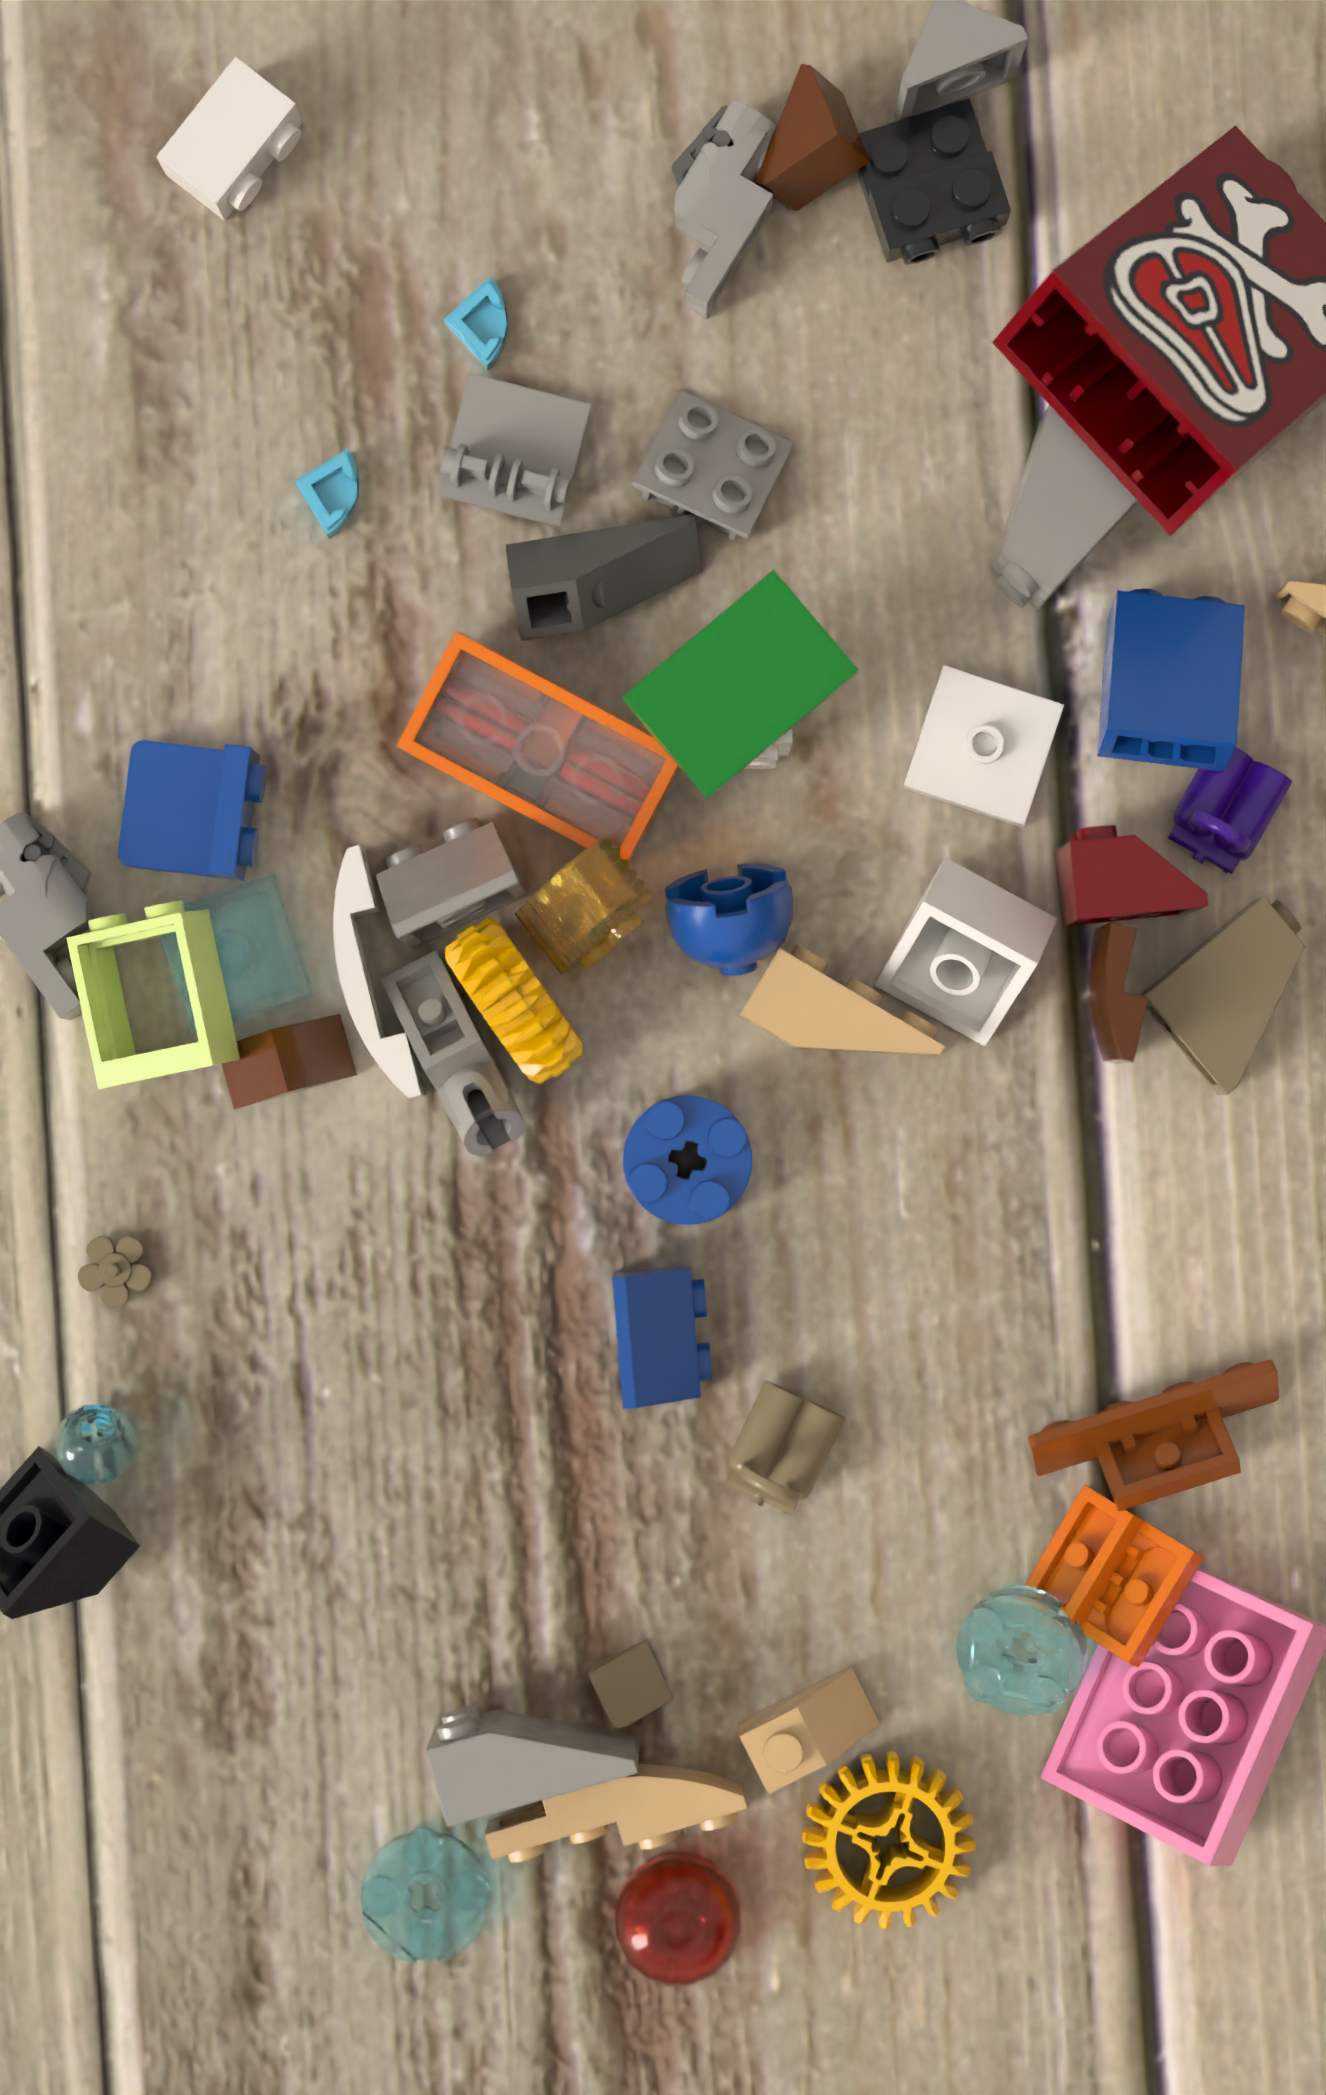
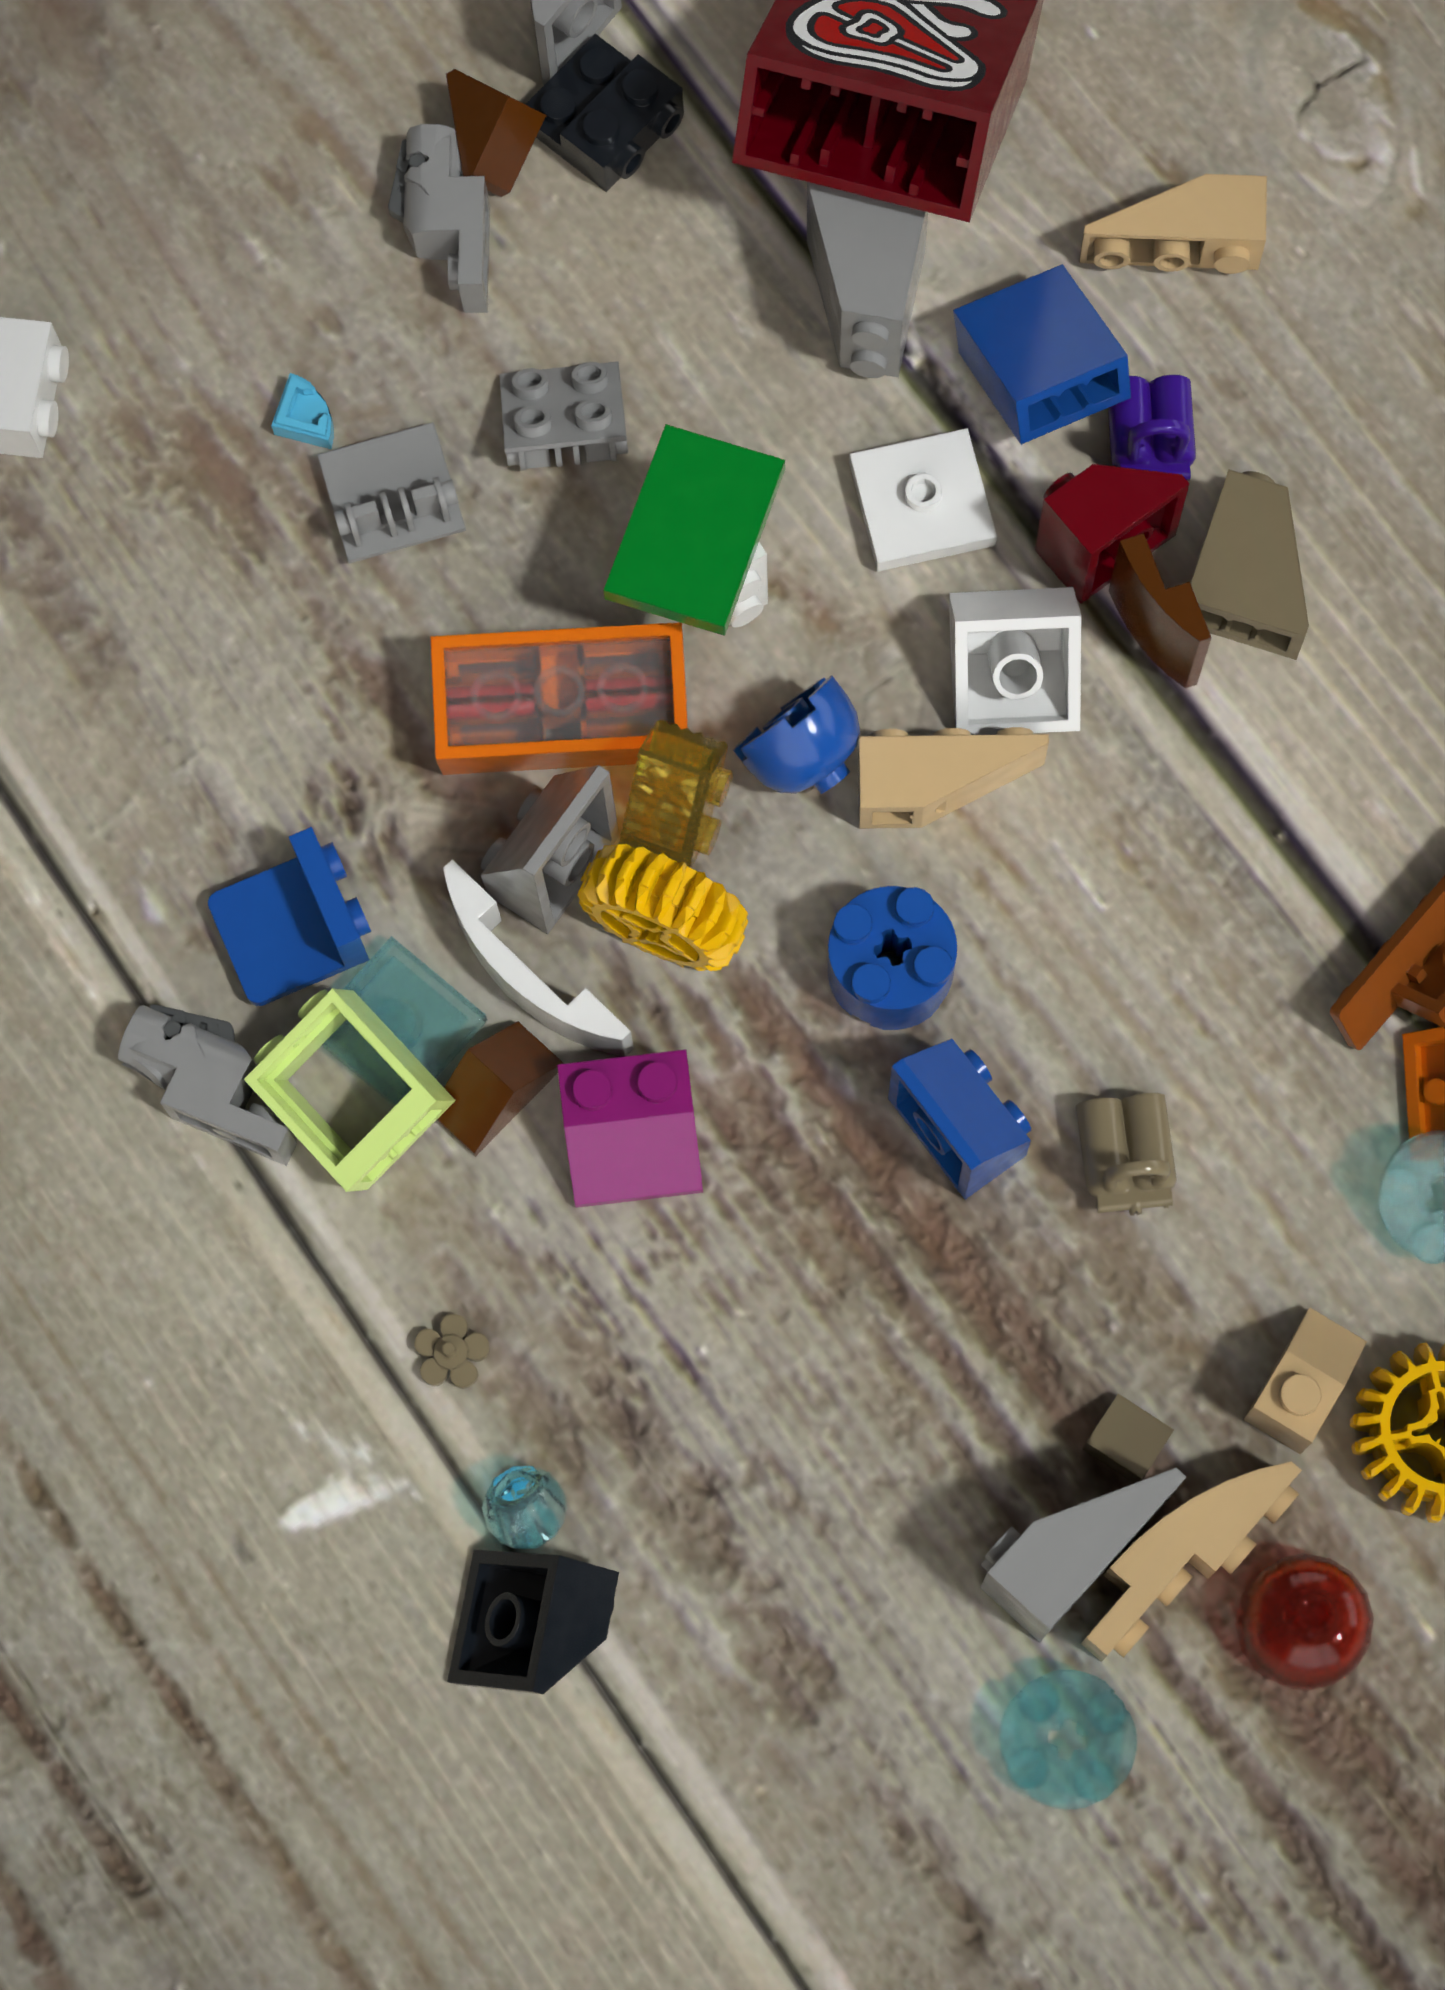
camera: 30 degrees left, 15 degrees down
medium azure tile [294,448,360,539] -> none
light grey plate [380,950,526,1157] -> none
dark grey slope [505,514,702,641] -> none
none -> magenta slope [557,1049,703,1208]

